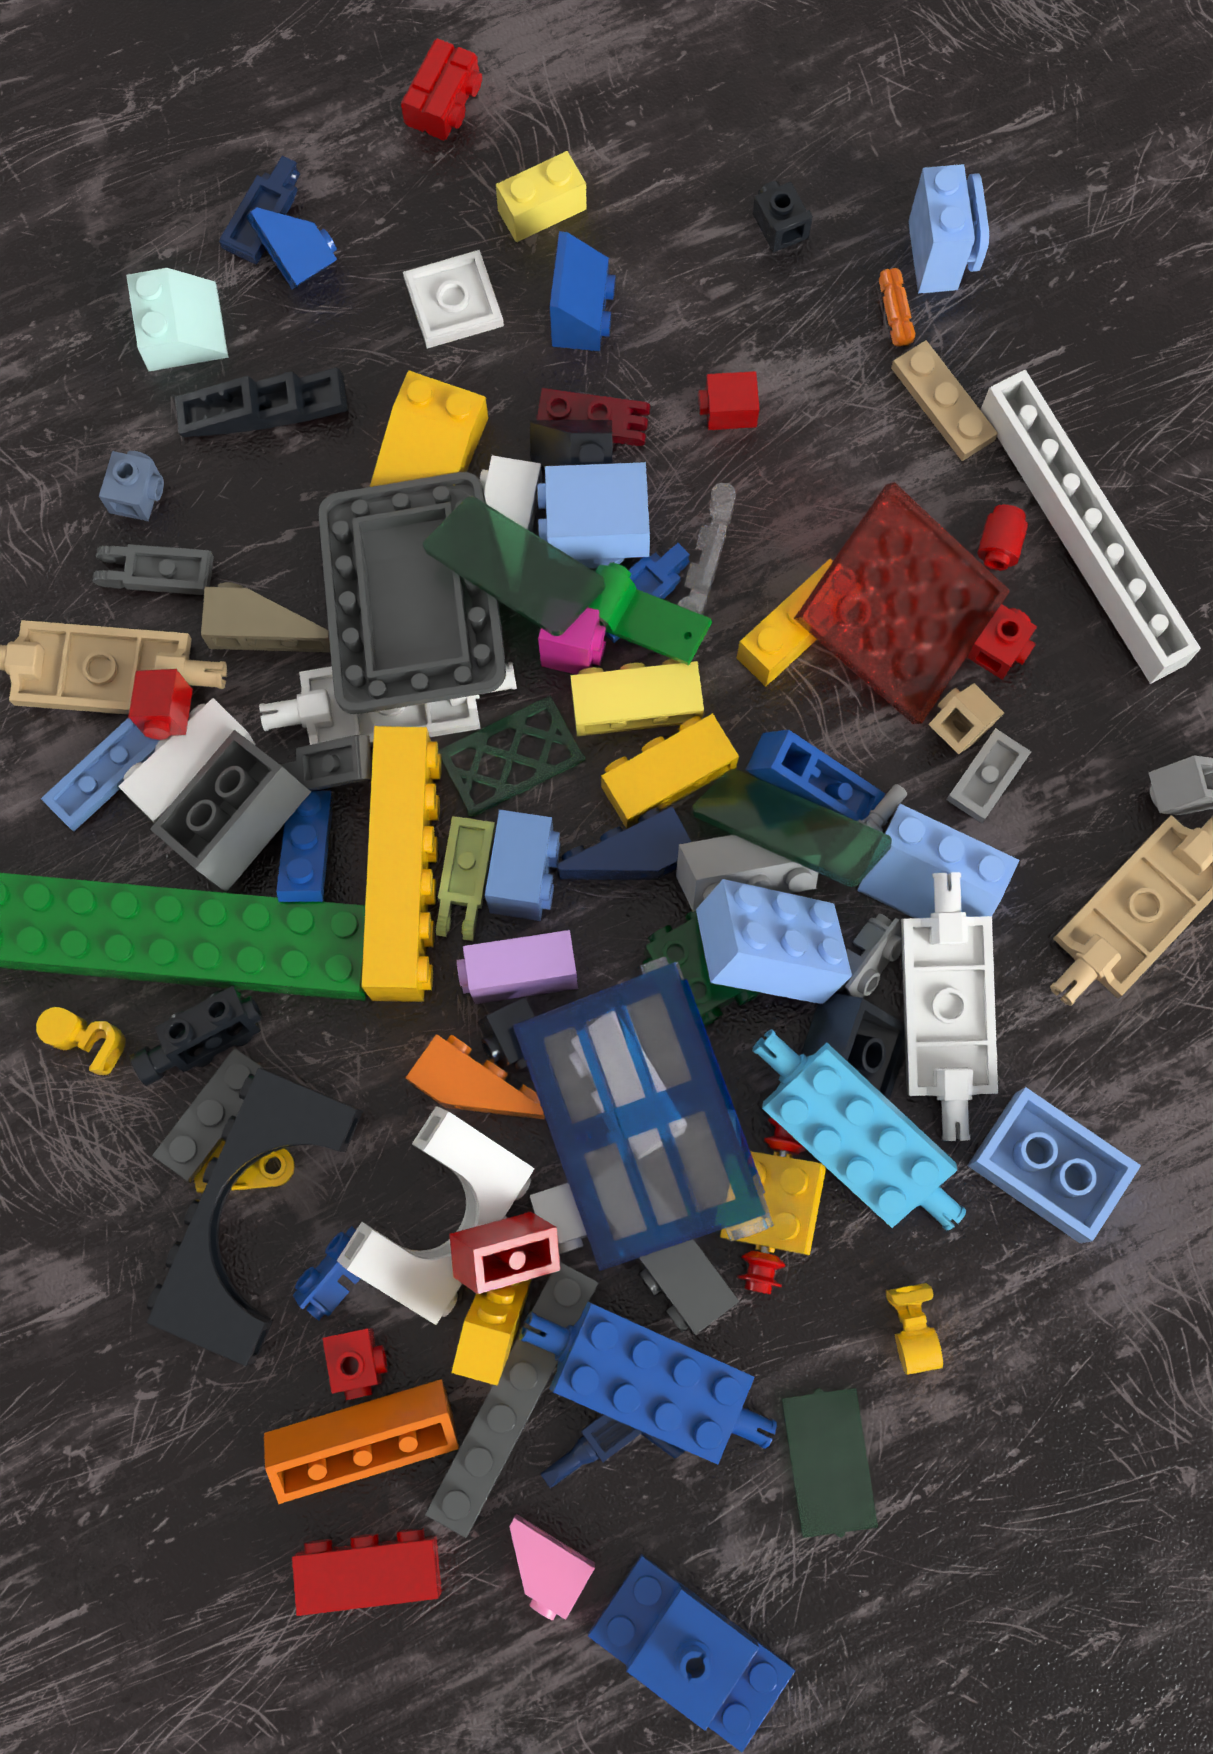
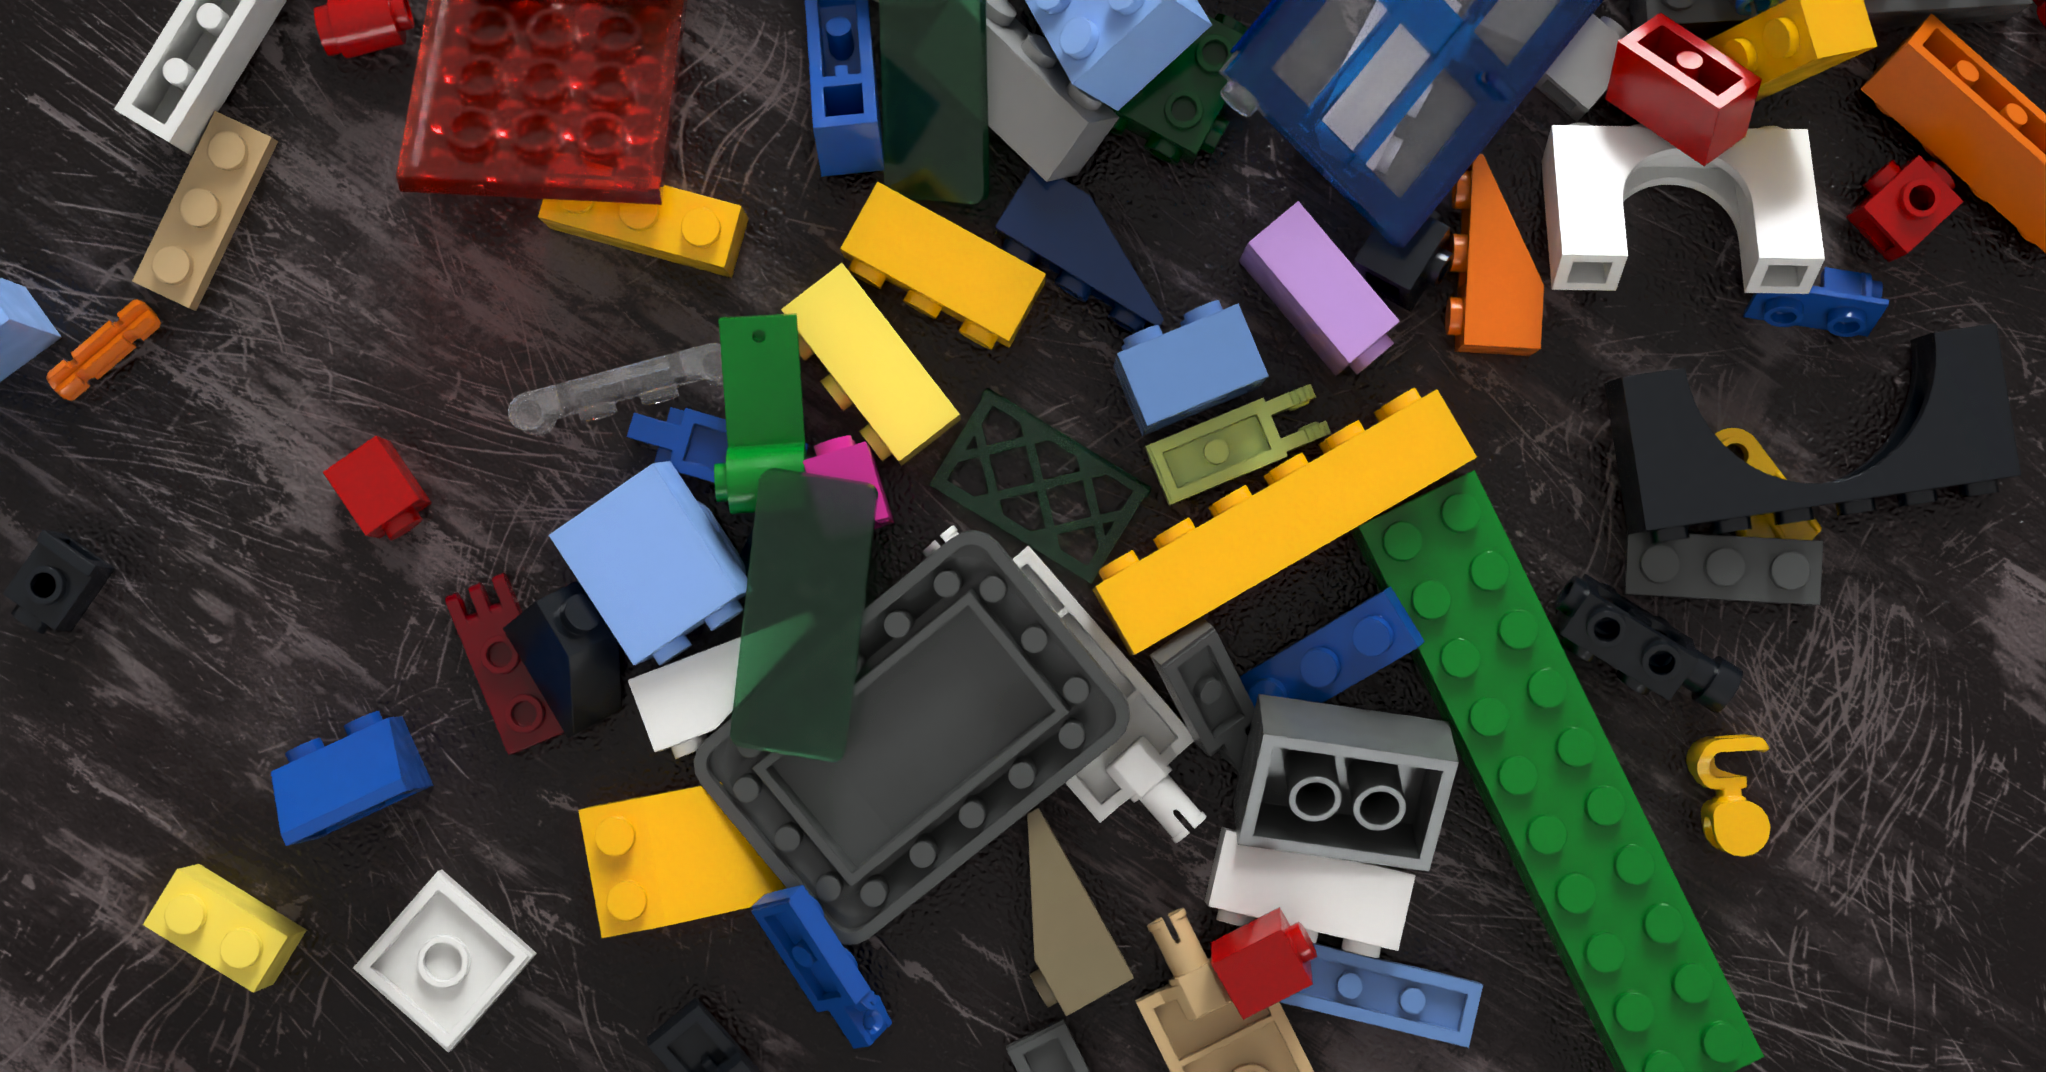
camera: 120 degrees left, 10 degrees up
none -> blue hinge [751,885,892,1049]

